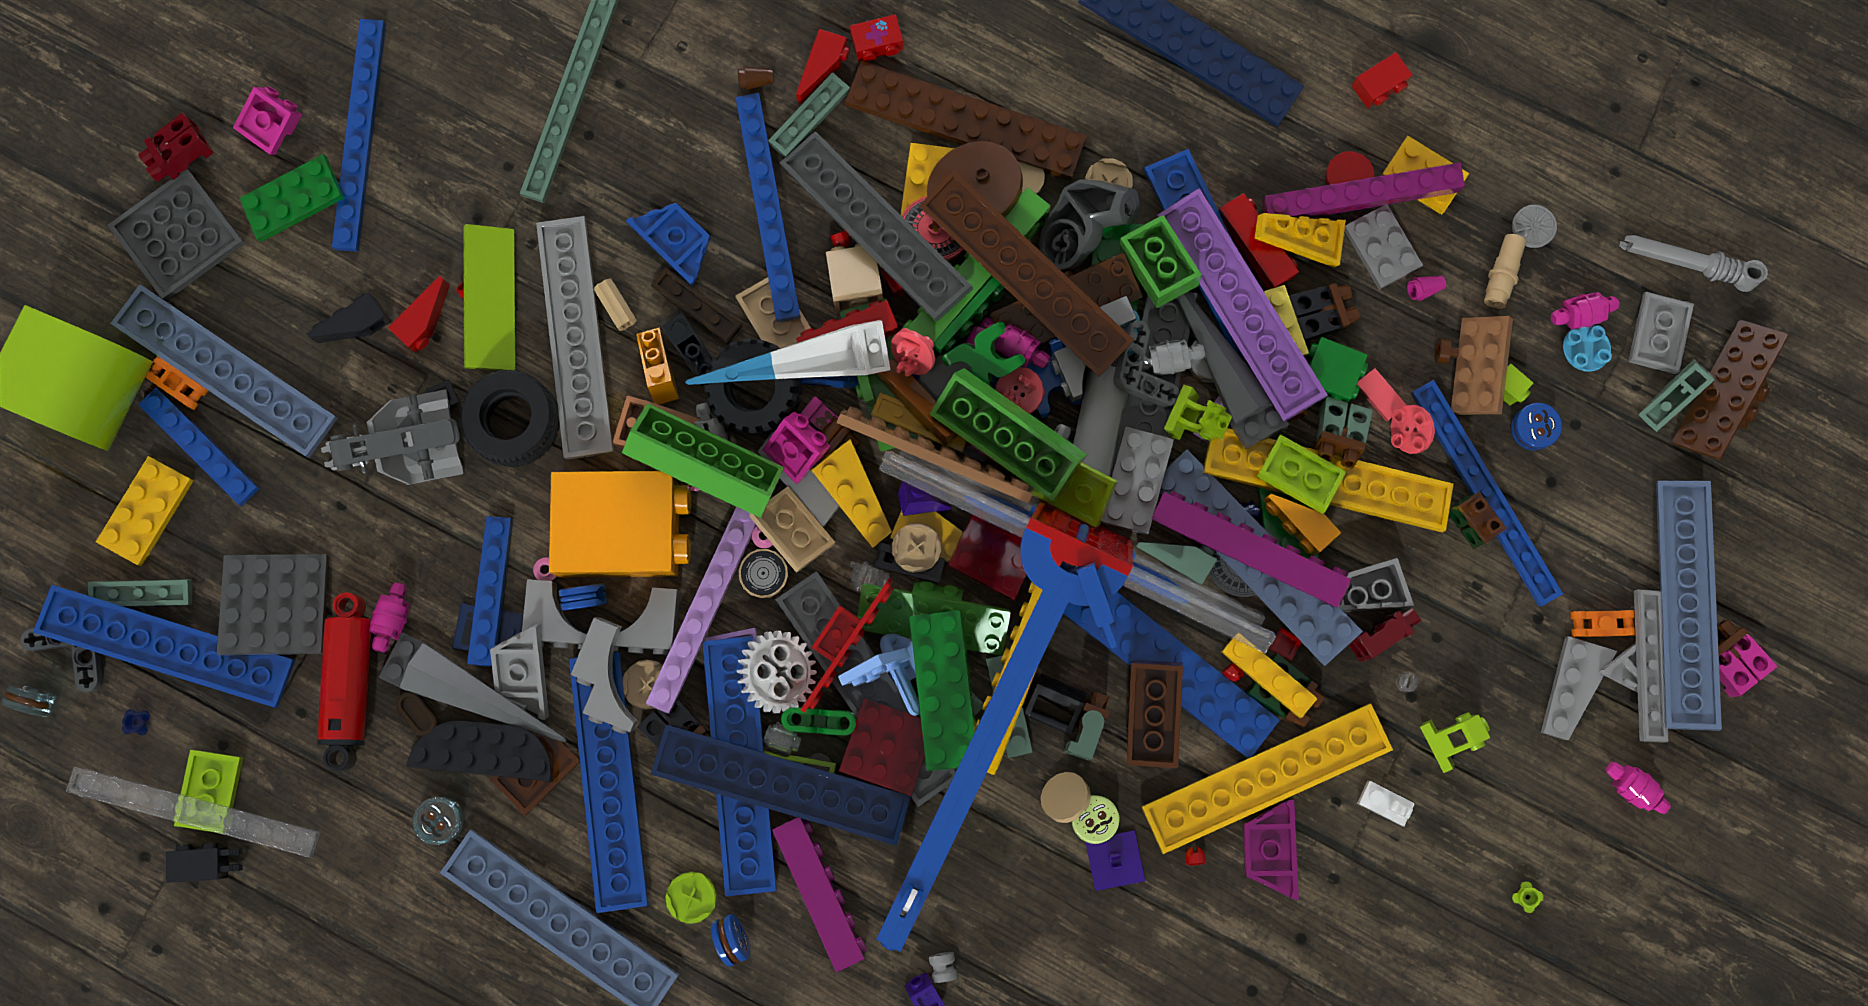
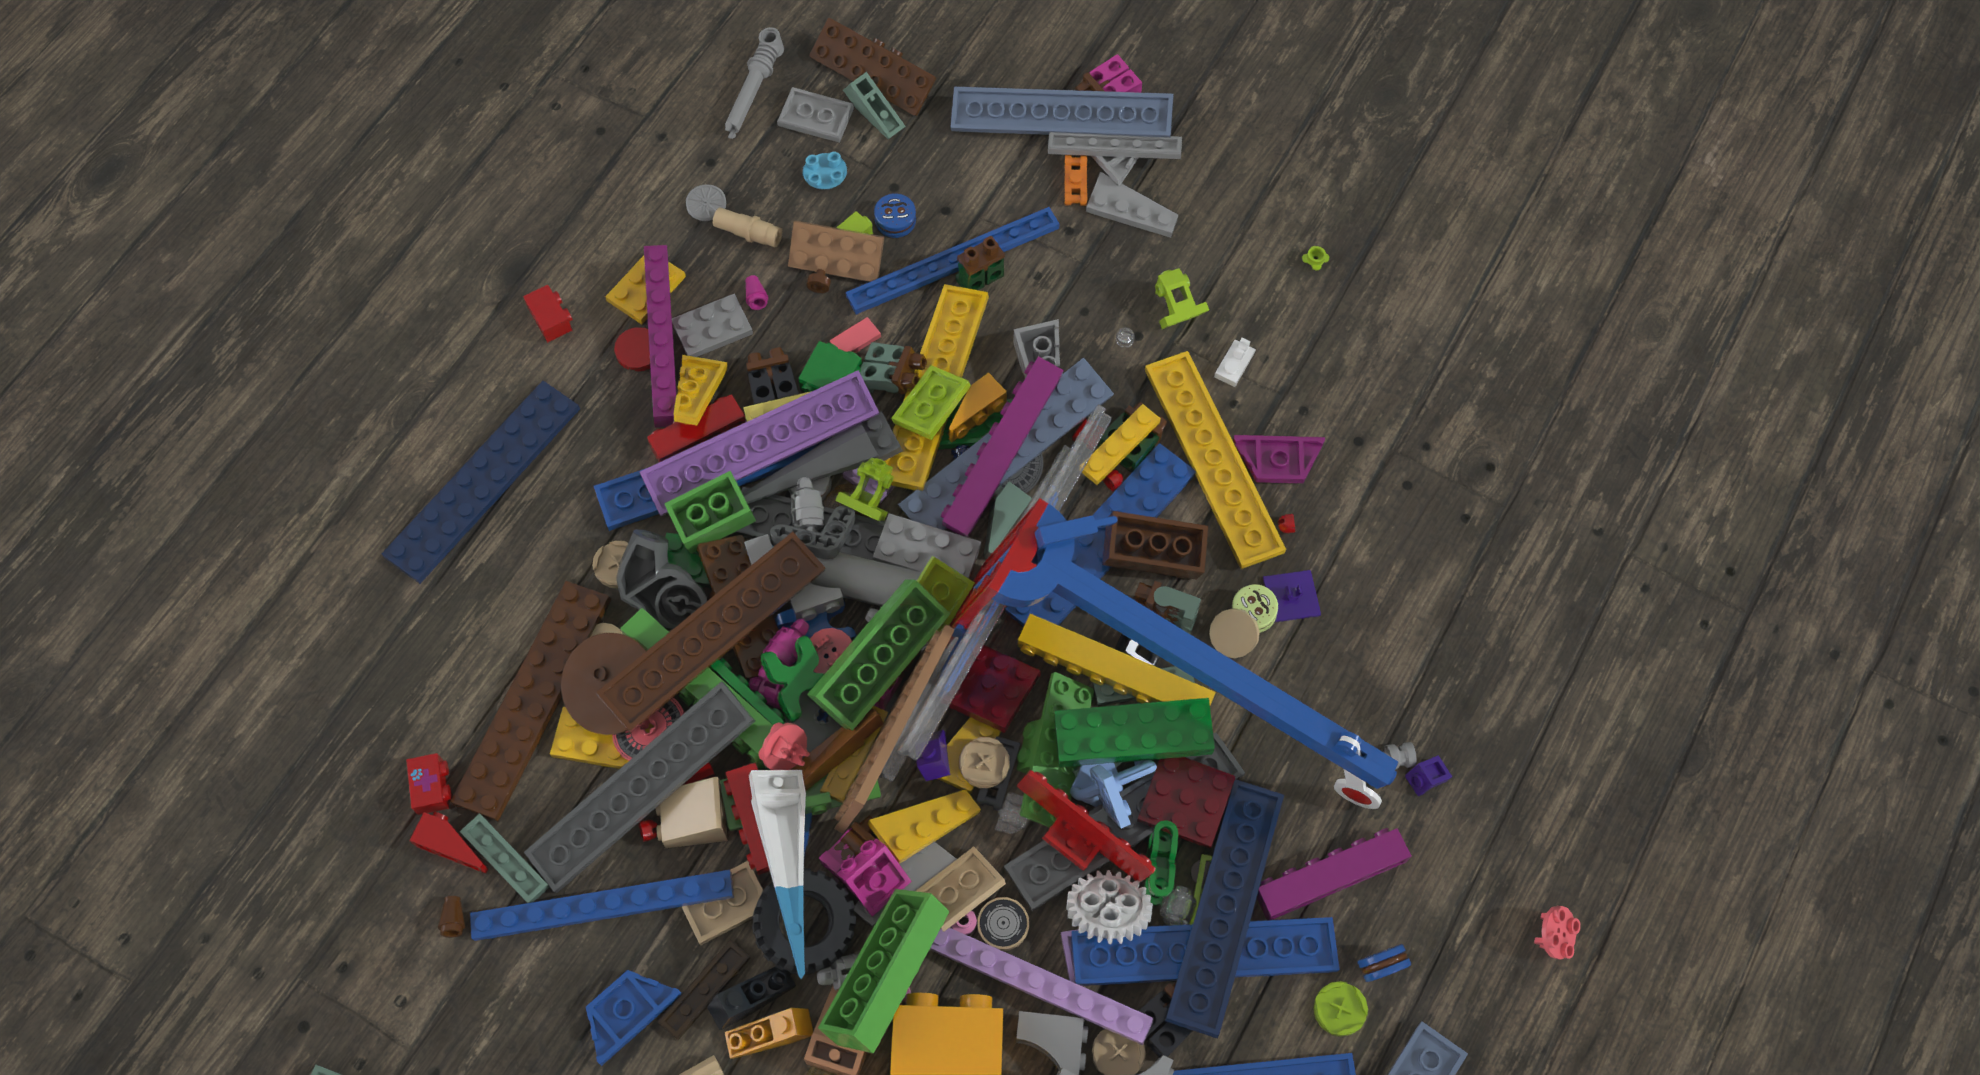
camera: 90 degrees left, 15 degrees down
dark red hips [1348,608,1421,662] -> none
coral plate [1390,405,1435,454] -> none
dark pink piece [1551,292,1619,330] -> none
dark pink piece [1605,762,1671,814] -> none

